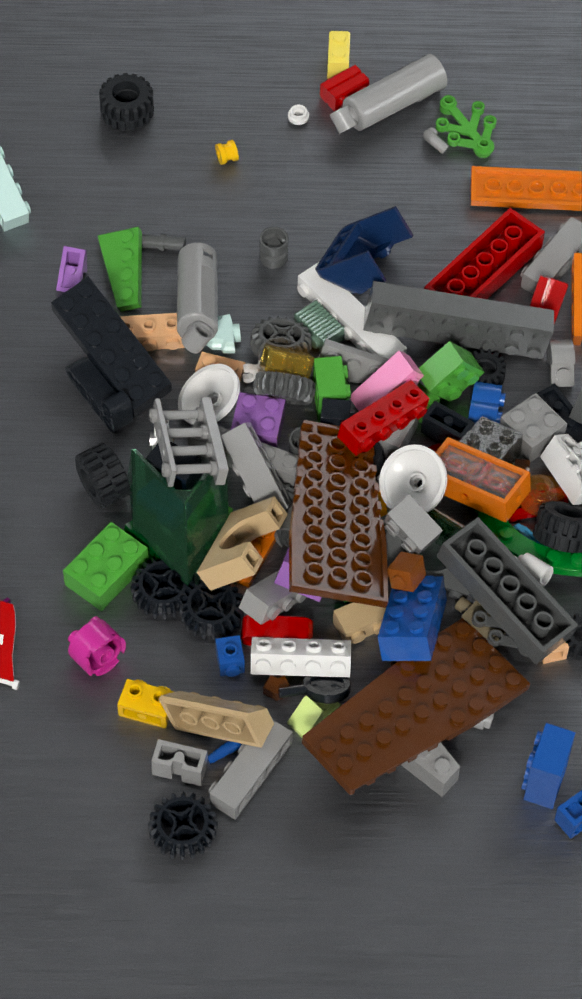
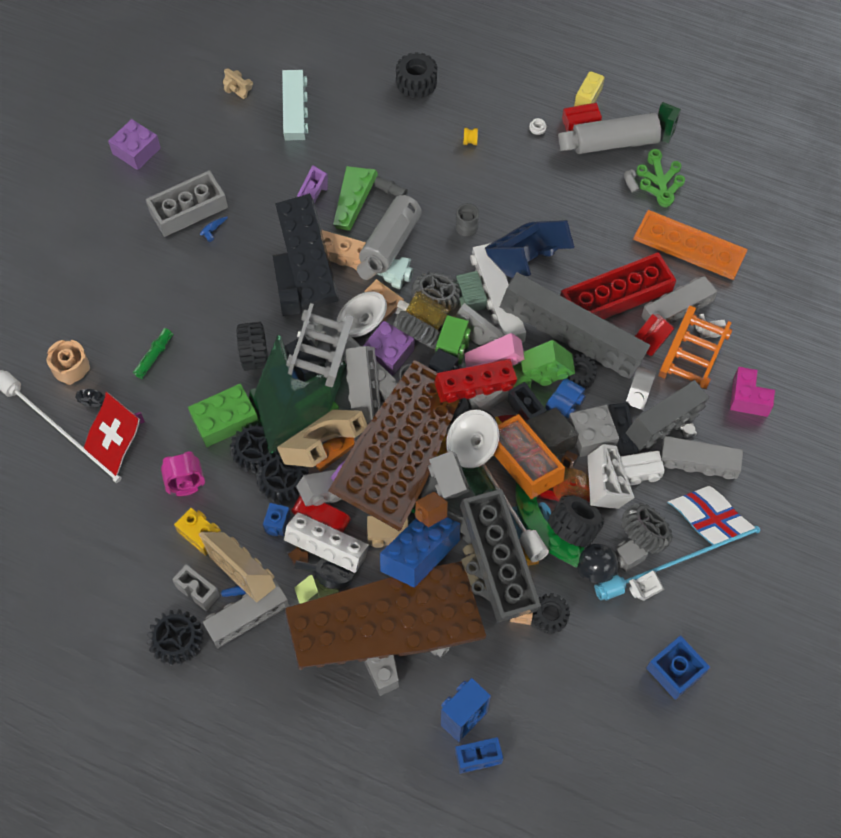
camera: 25 degrees right, 5 degrees up
none -> dark green panel [658,102,681,143]

